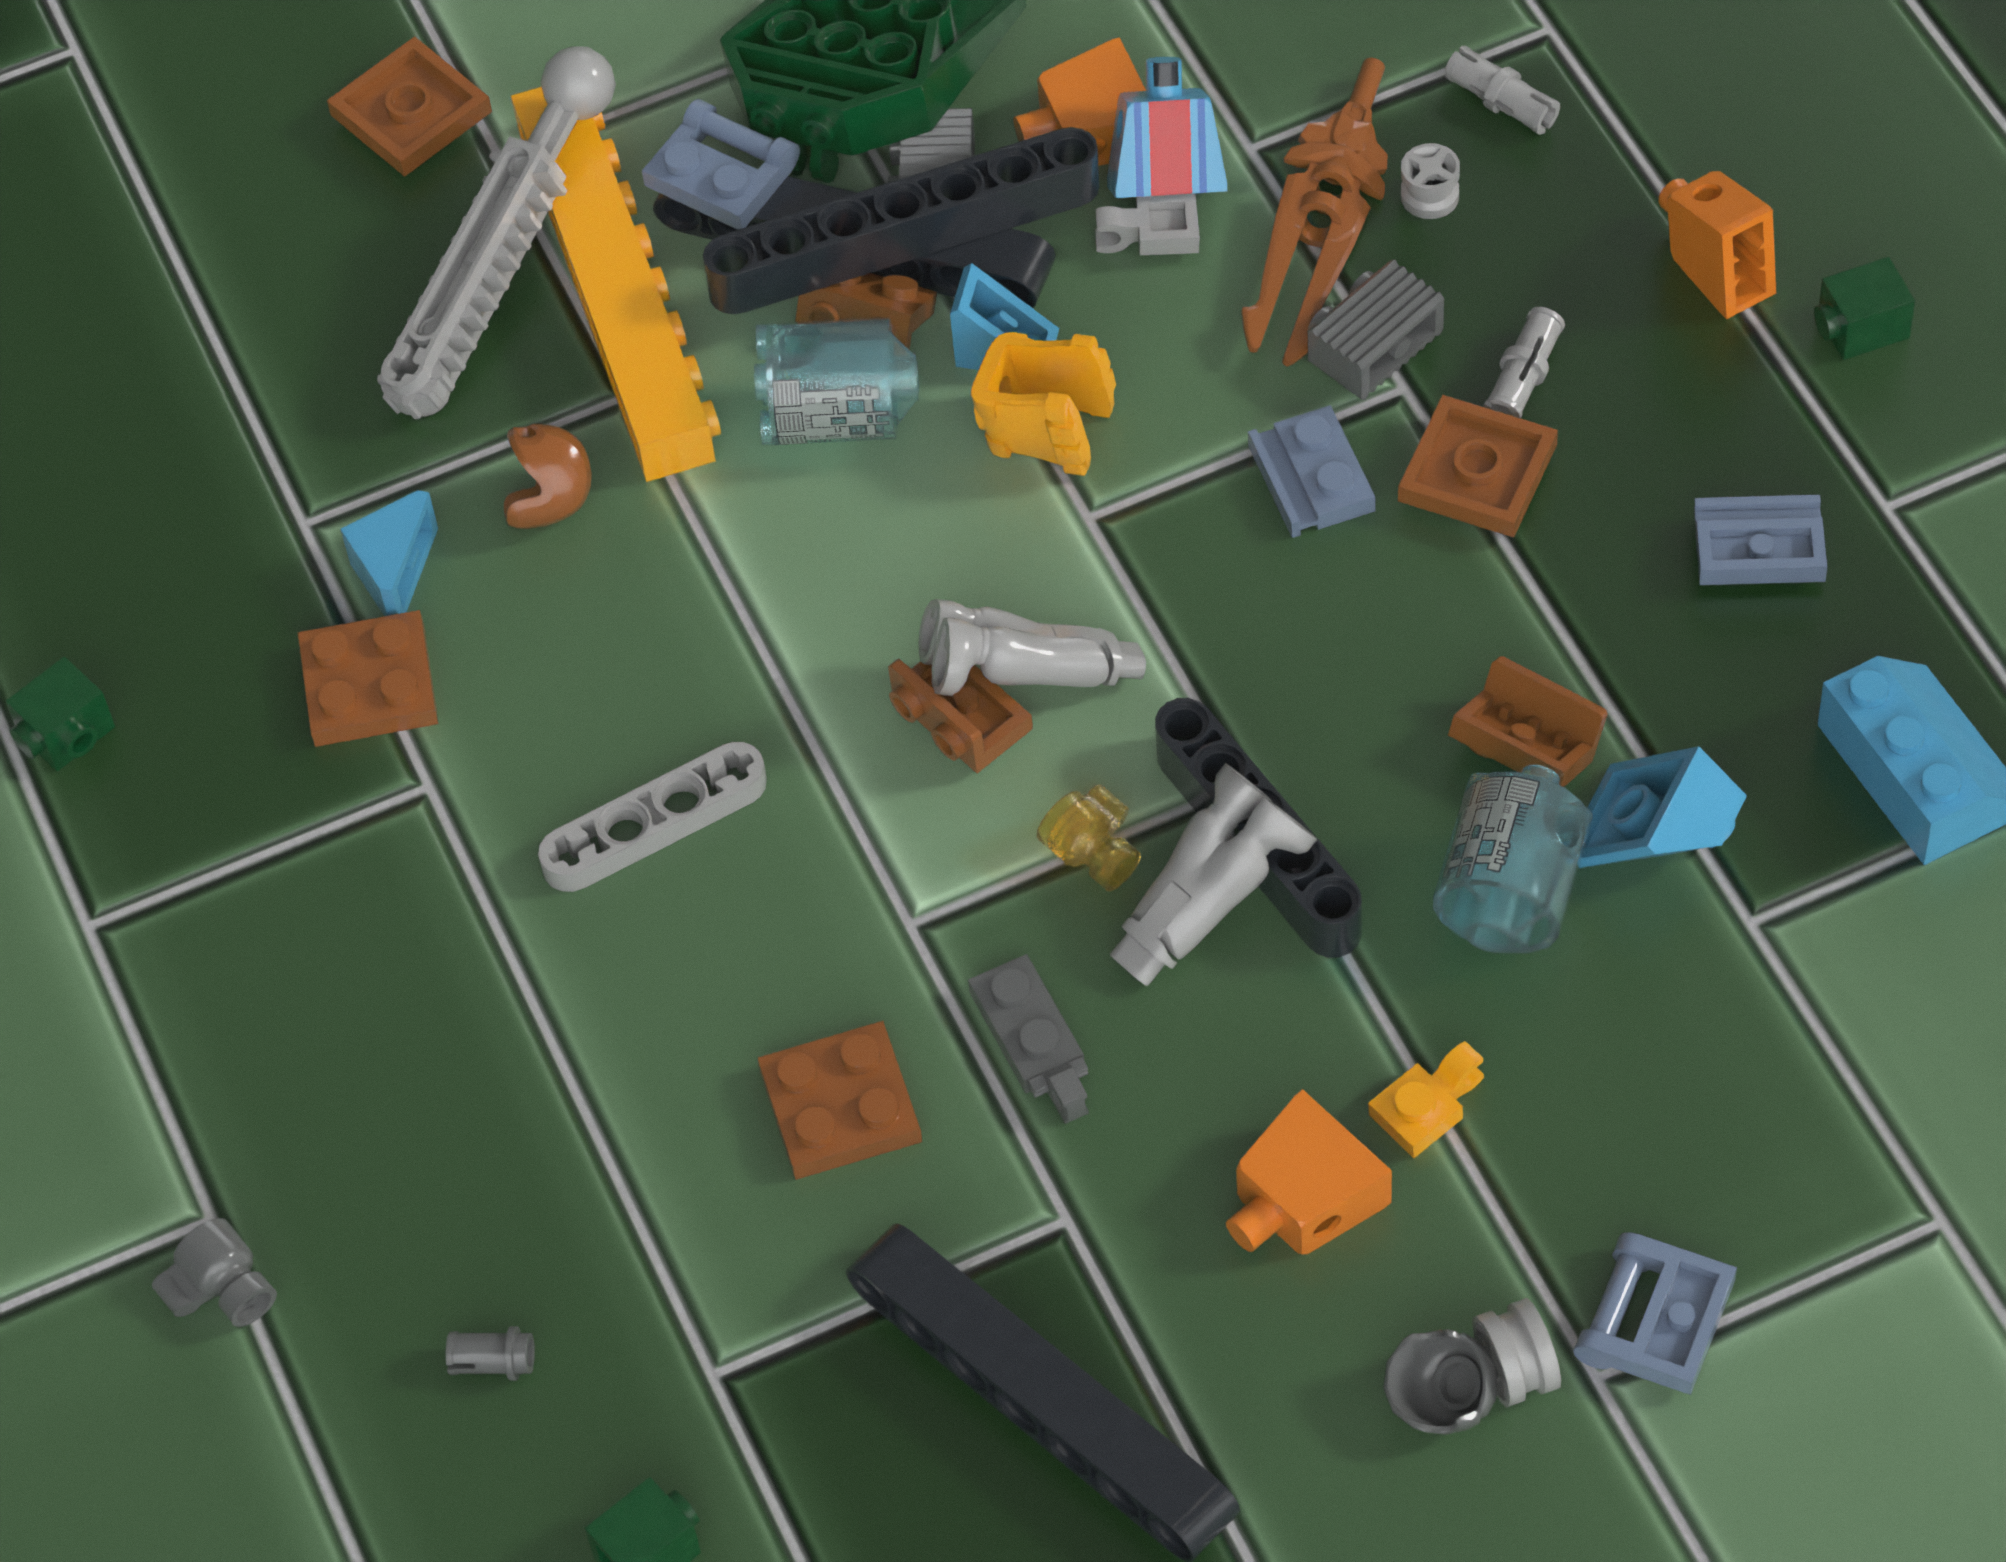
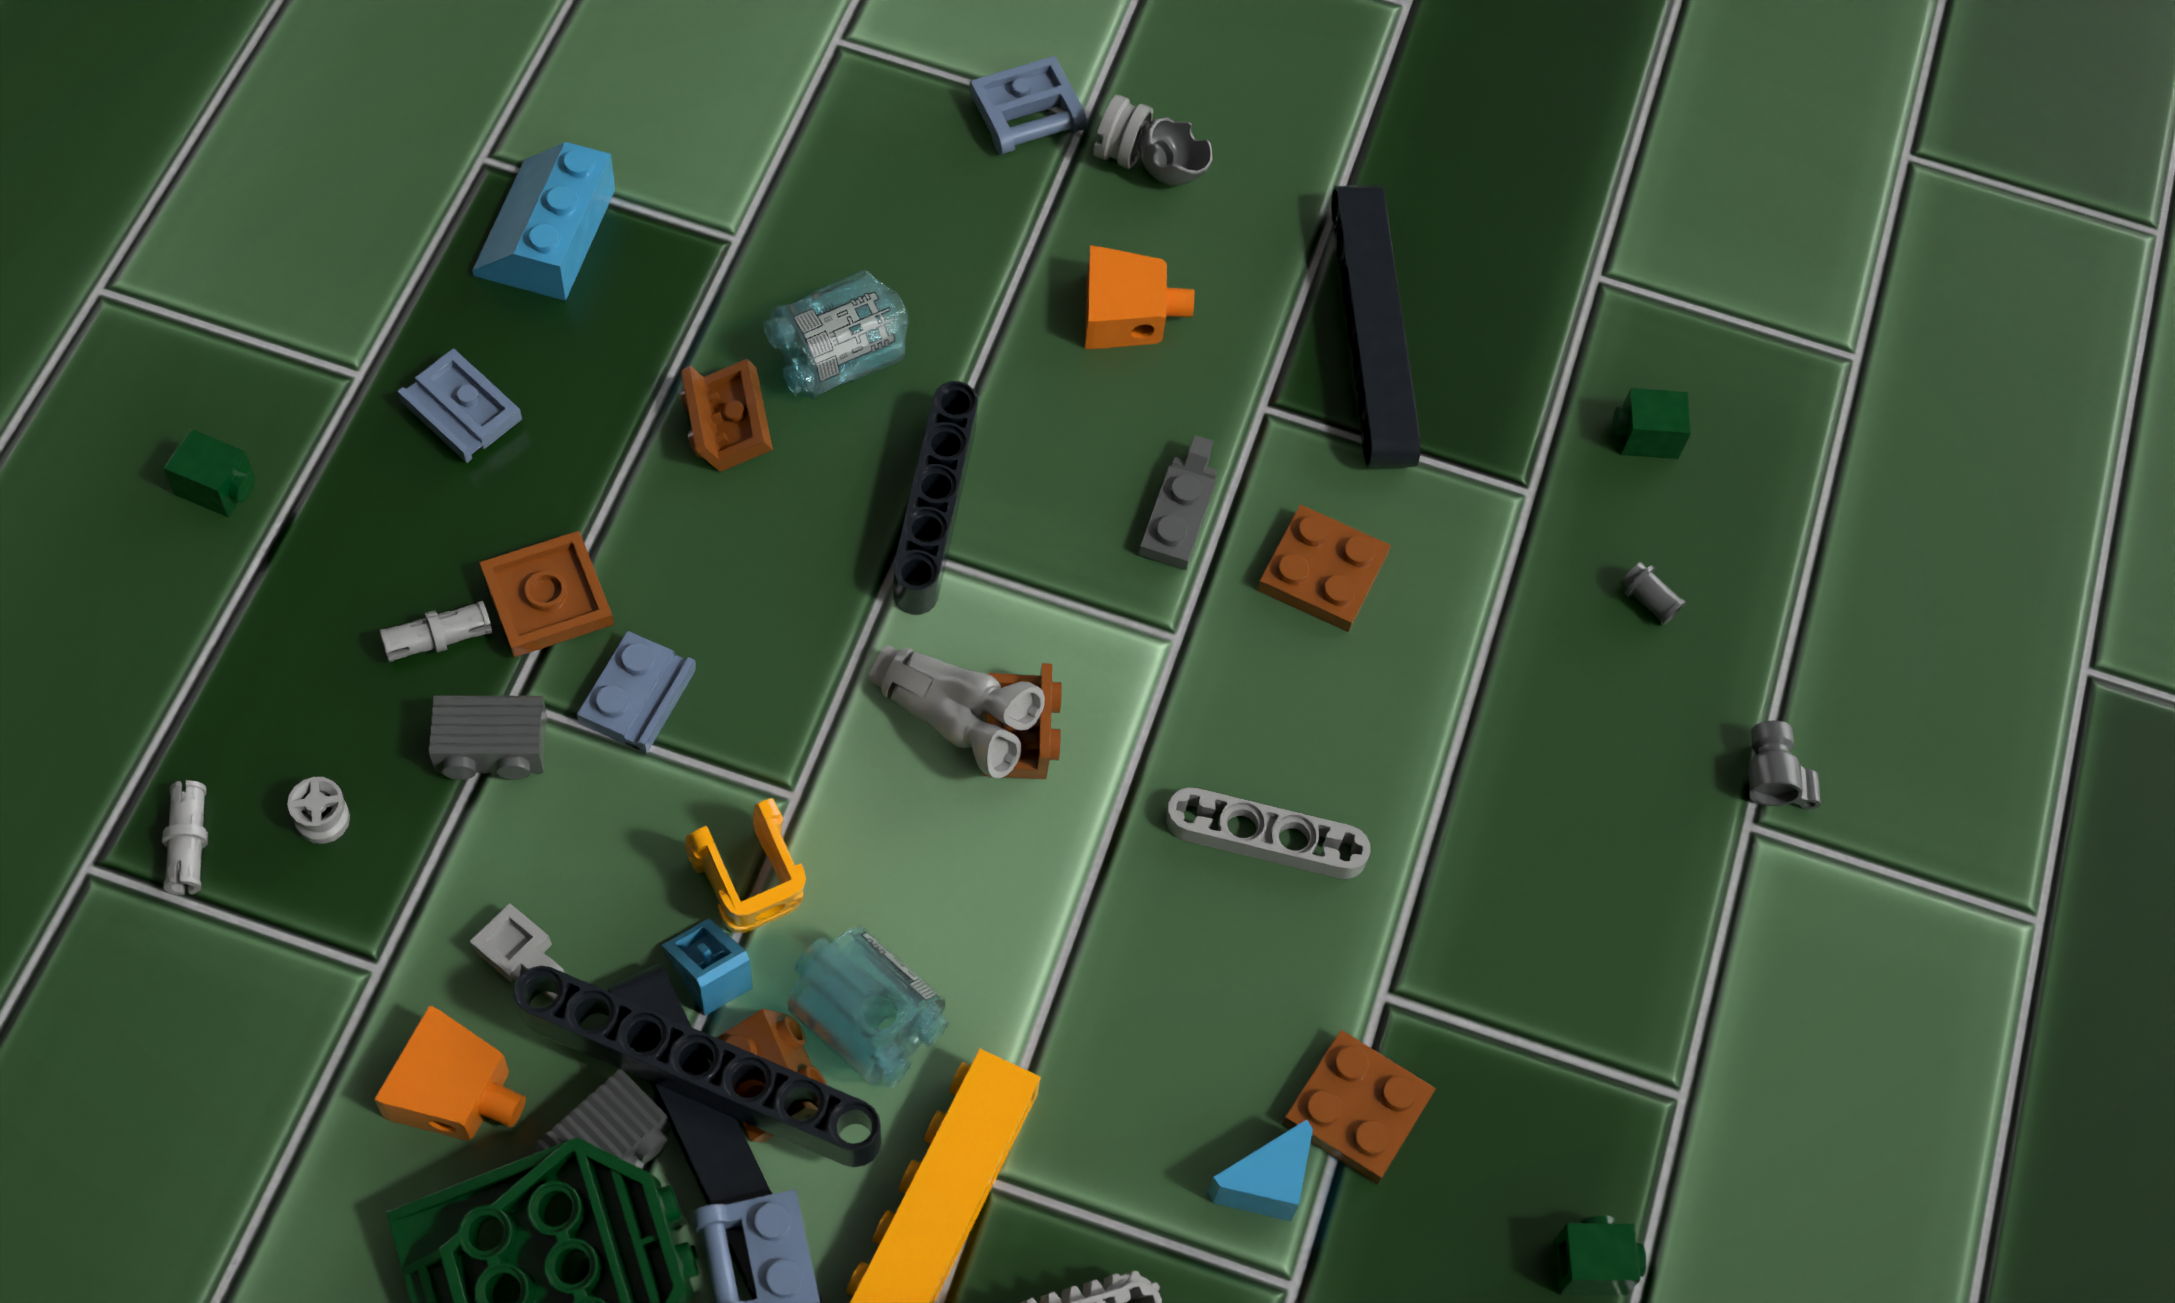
camera: 150 degrees left, 5 degrees up
dark orange helmet [504,424,592,529] -> none
clear yellow piece [1036,784,1141,892] -> none
torso [1107,57,1227,198] -> none
light grey piece [1110,763,1317,986] -> none
dark orange sword [1241,58,1388,367] -> none
light orange plate [1368,1041,1484,1159] -> none
dark azure slope [1559,746,1747,870] -> none
orange torso [1658,171,1776,319] -> none

